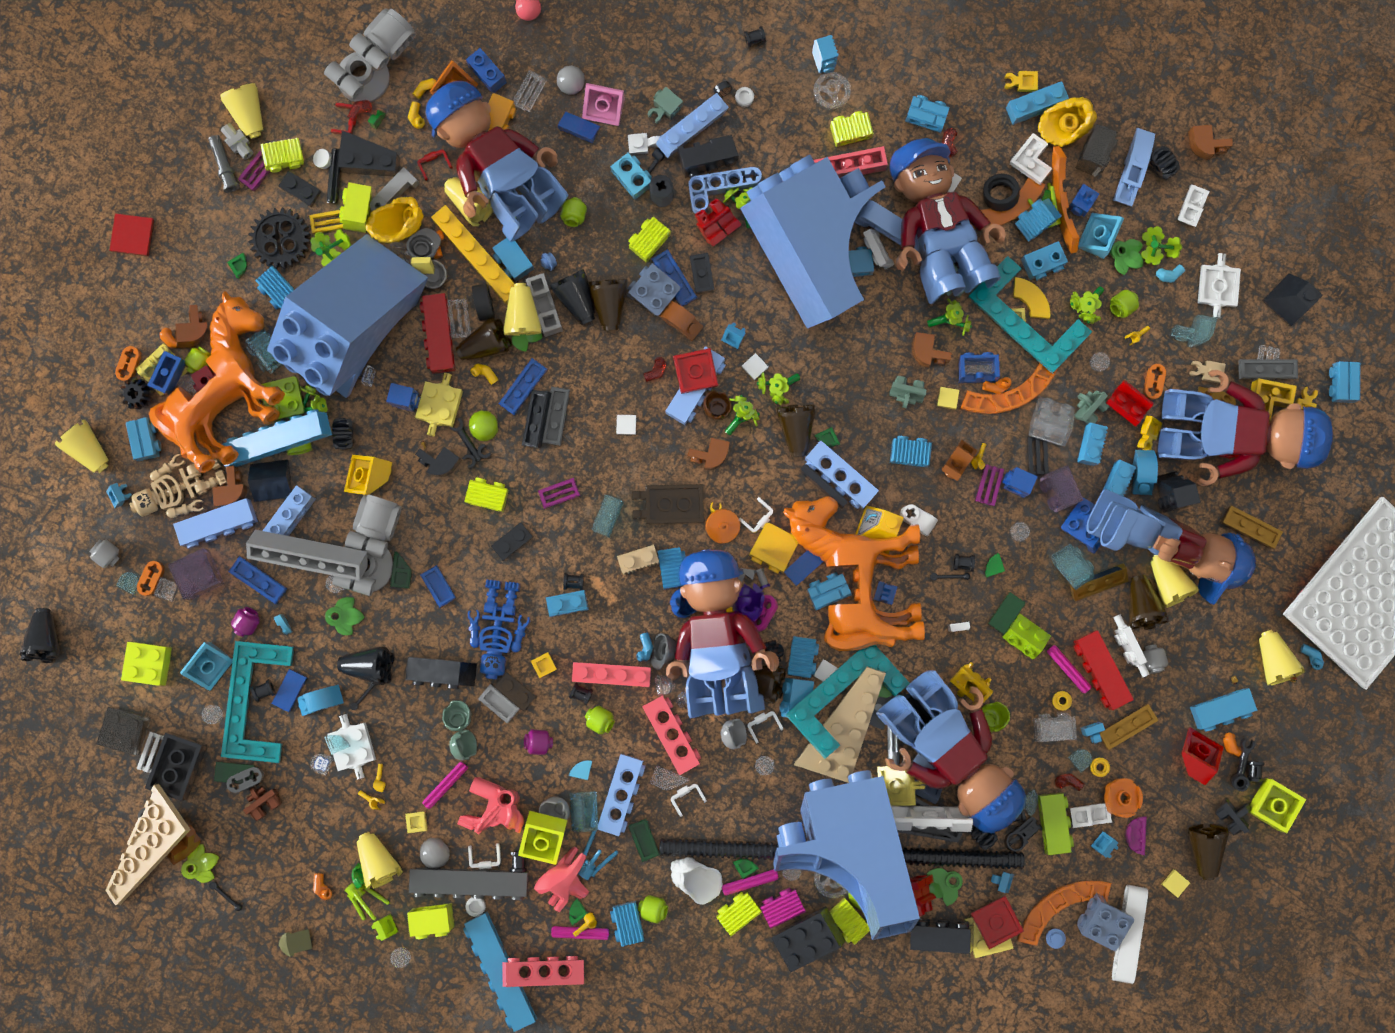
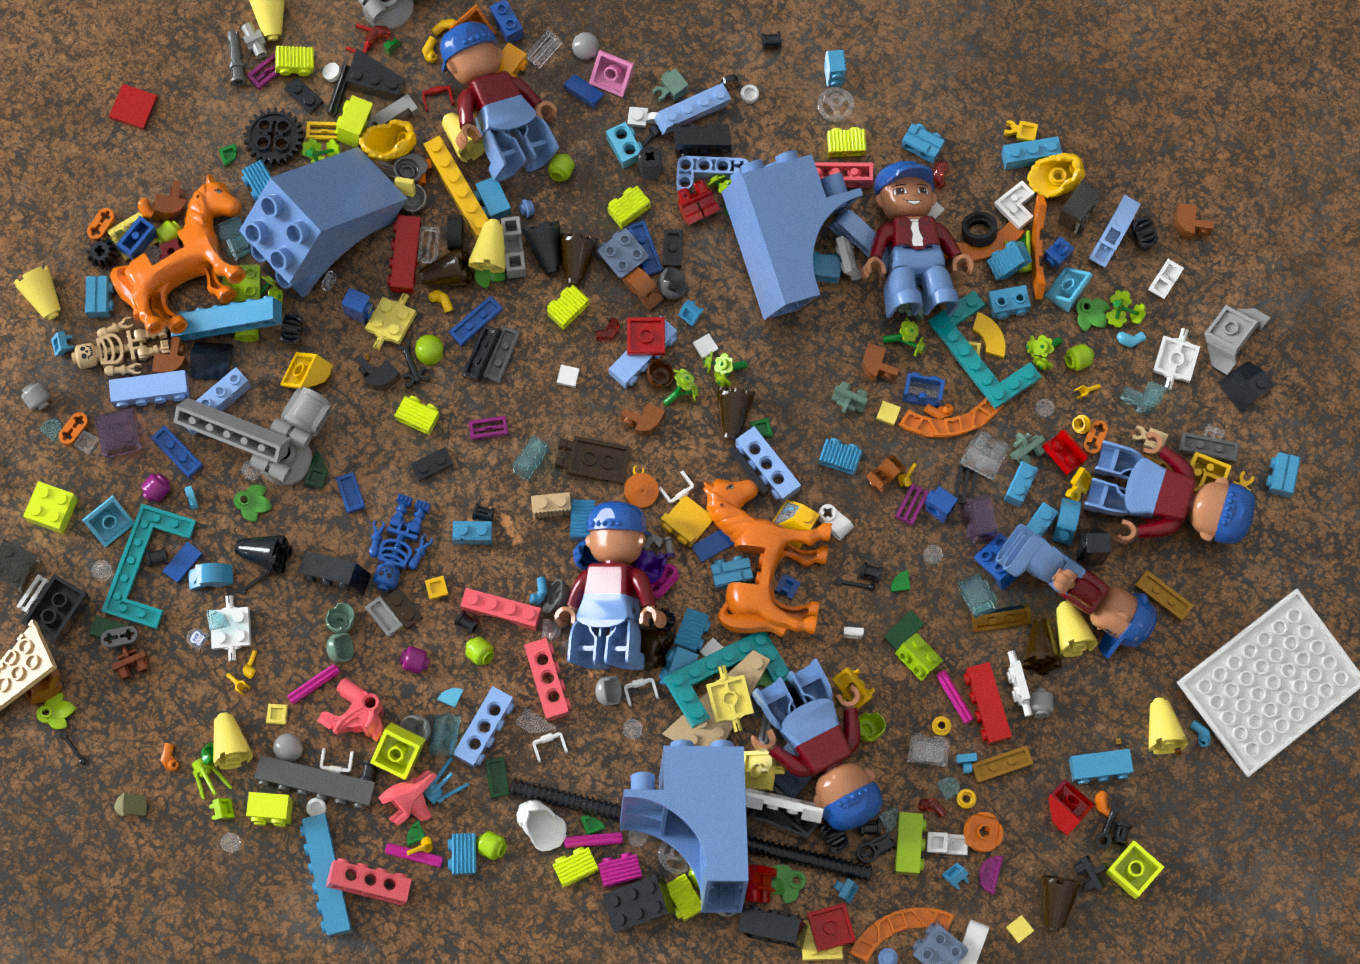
camera: 10 degrees right, 10 degrees down
none -> neon yellow brick [547,285,590,330]
none -> dark grey hair [657,267,688,300]
none -> light yellow plate [706,665,754,732]
none -> yellow plate [1072,415,1091,434]
none -> light grey piece [1204,305,1270,375]

